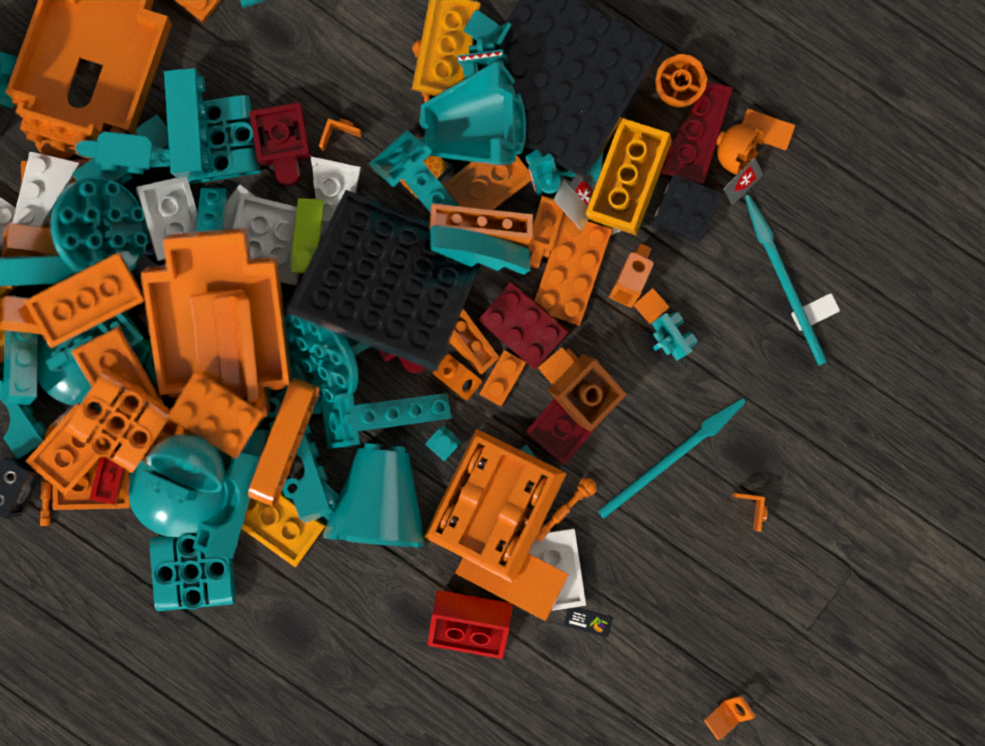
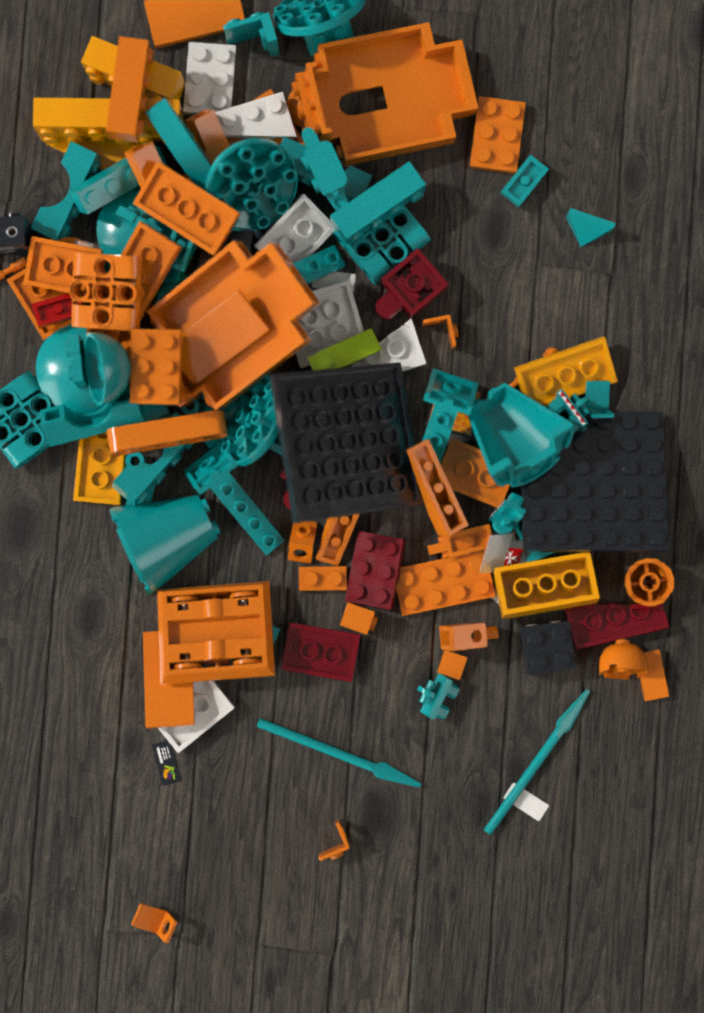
camera: 60 degrees right, 0 degrees up
orange panel [213,294,259,403] -> none
teal brick [425,425,462,461] -> none
red slope [427,590,513,659] -> none
teal slope [430,225,530,275] -> none
orange piece [535,478,597,542] -> none
dark orange brick [547,354,627,432] -> none
dark grey sticker [724,158,763,205] -> none

